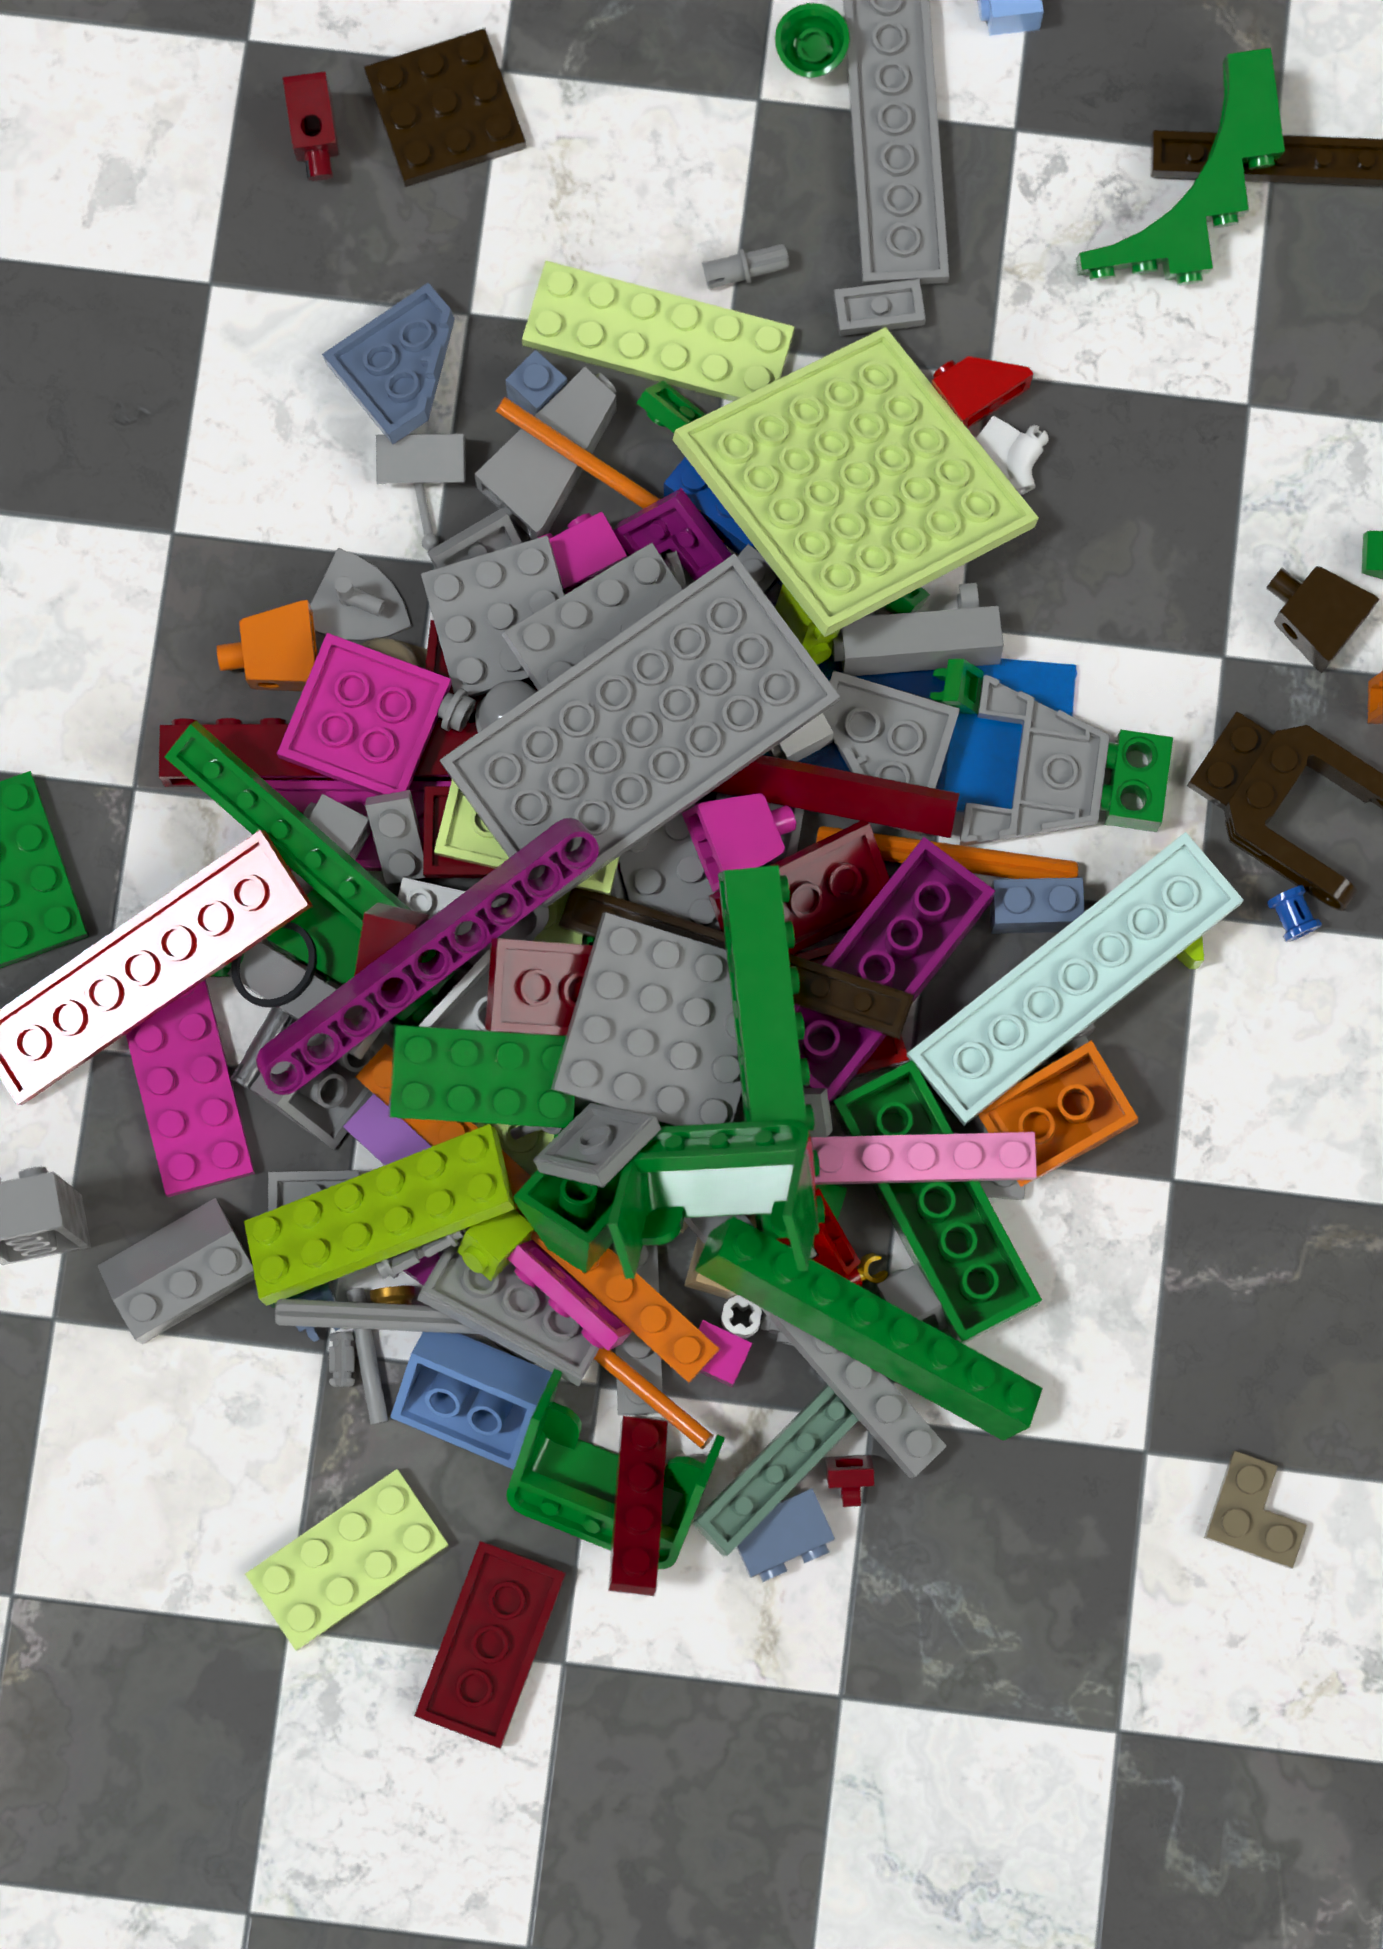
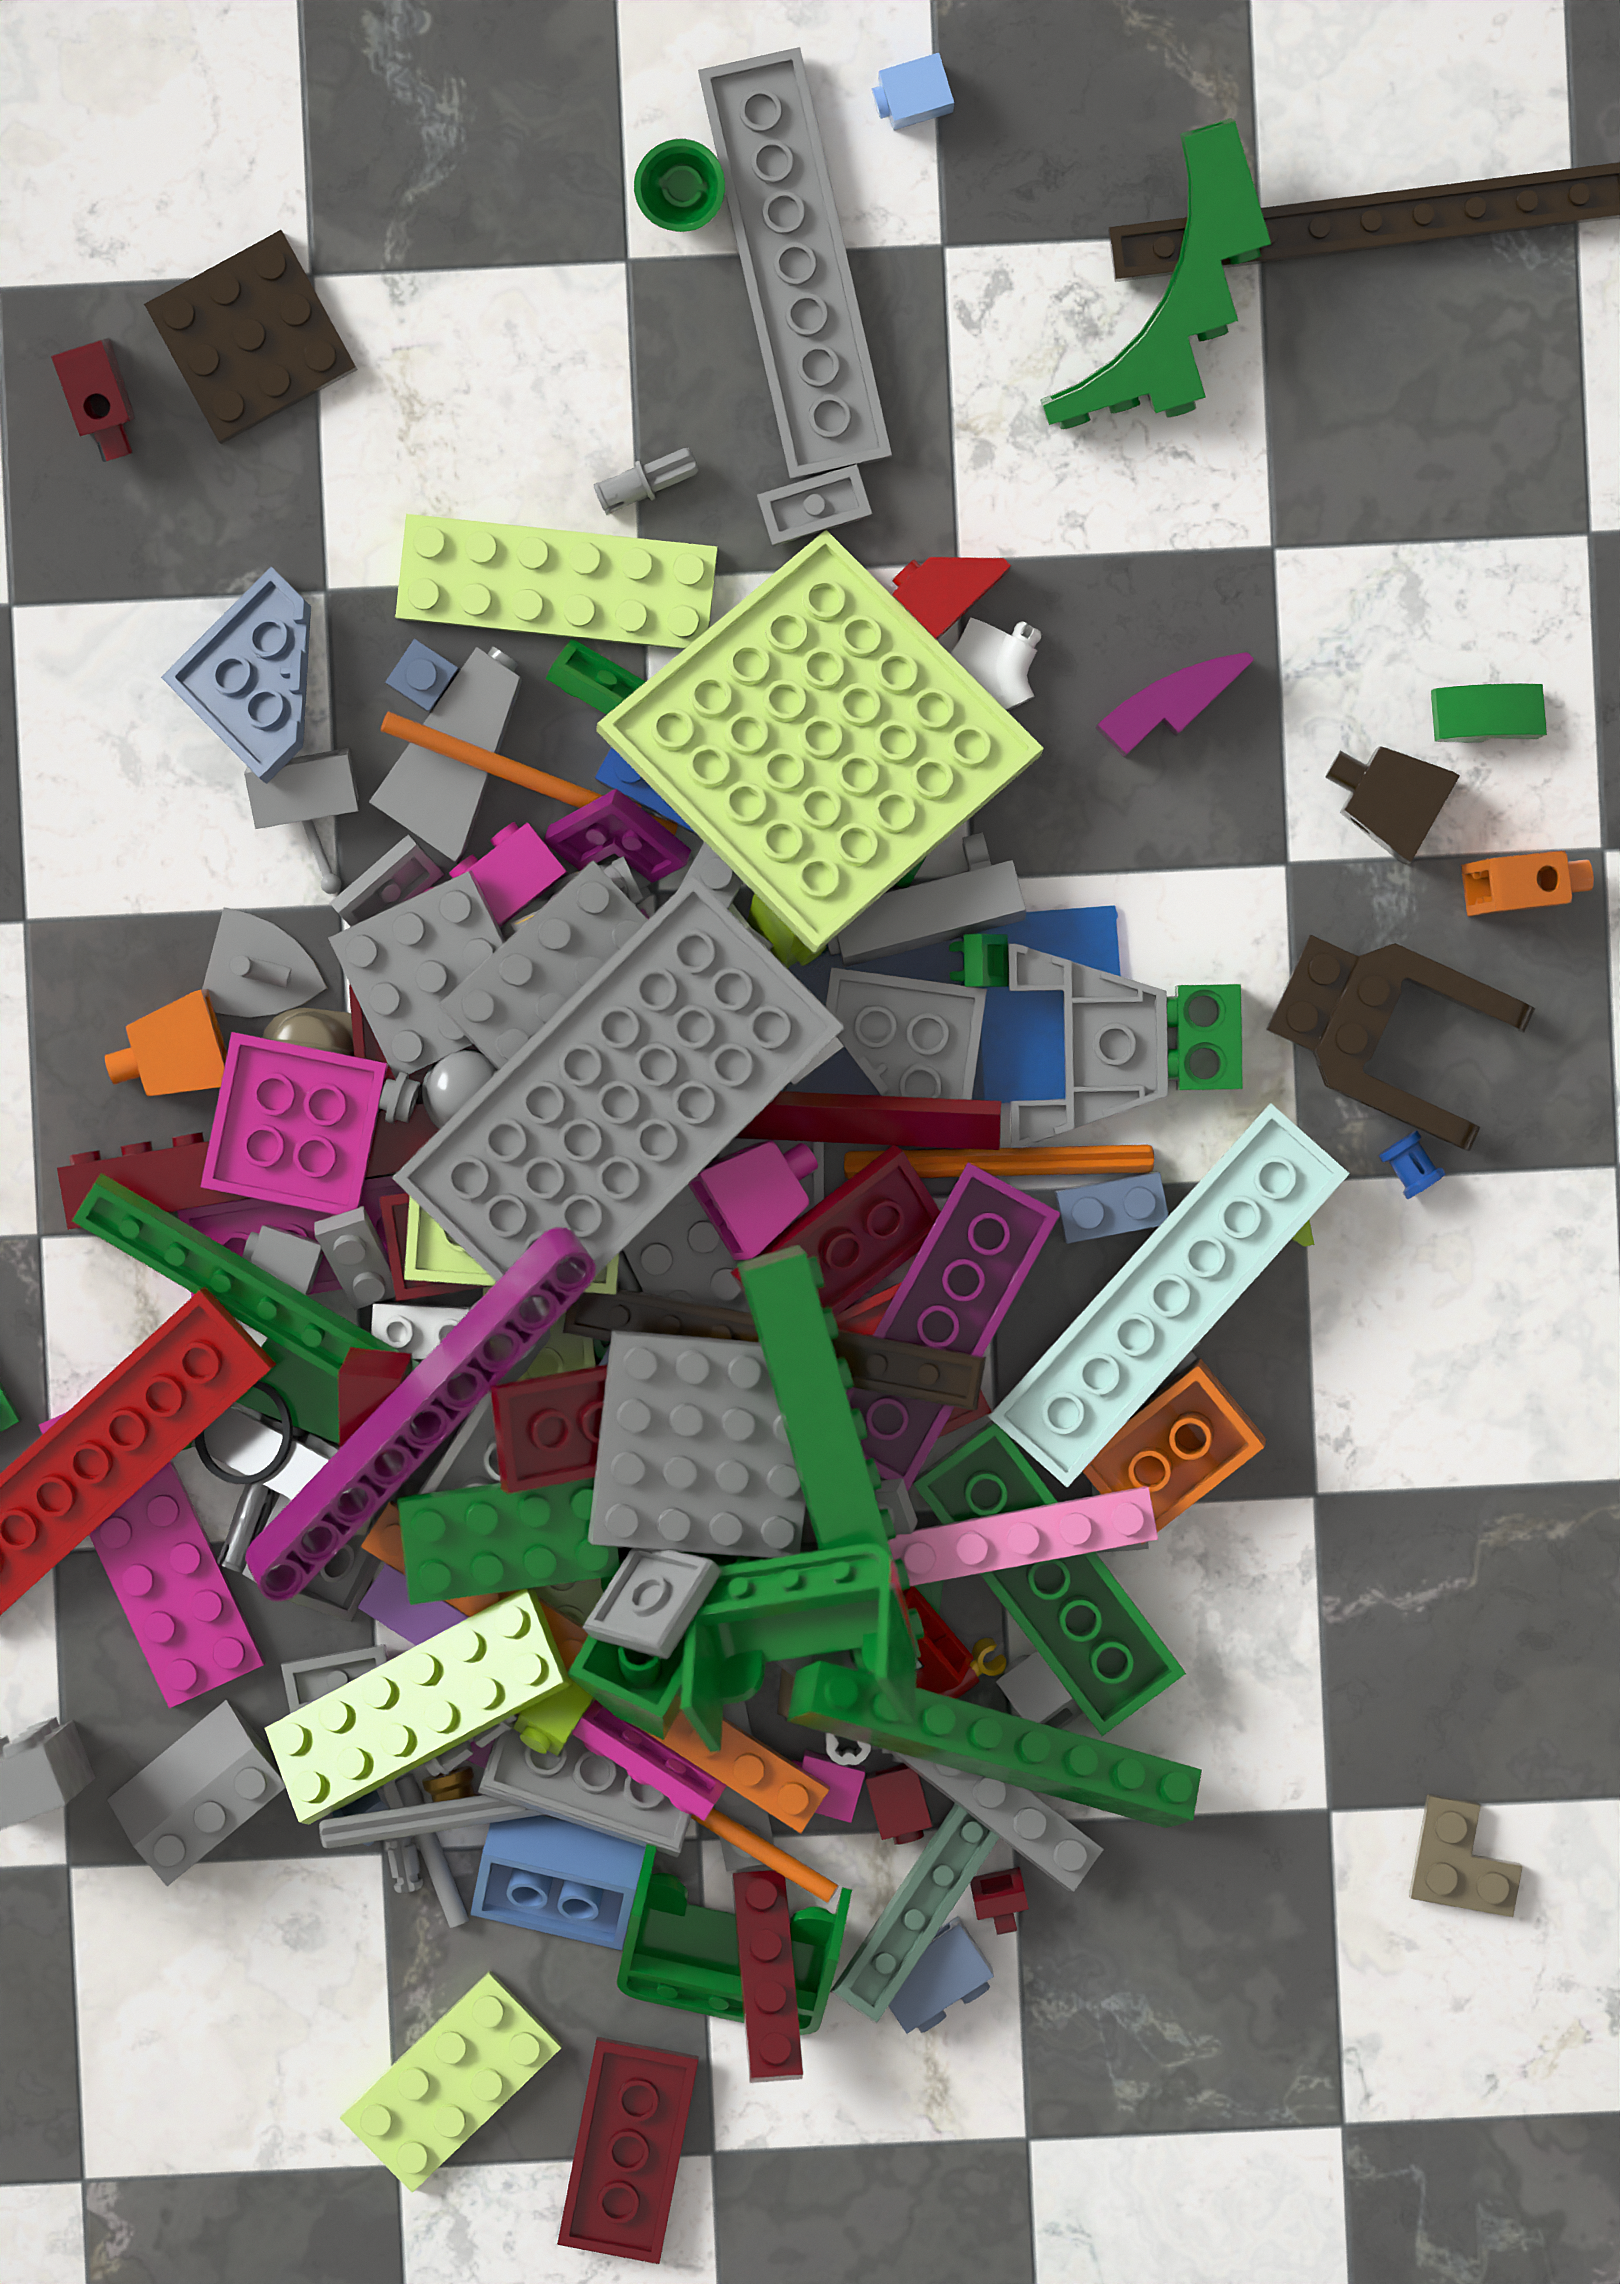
camera: 10 degrees left, 10 degrees up
none -> dark red brick [865,1763,932,1845]
none -> magenta slope [1095,652,1255,757]

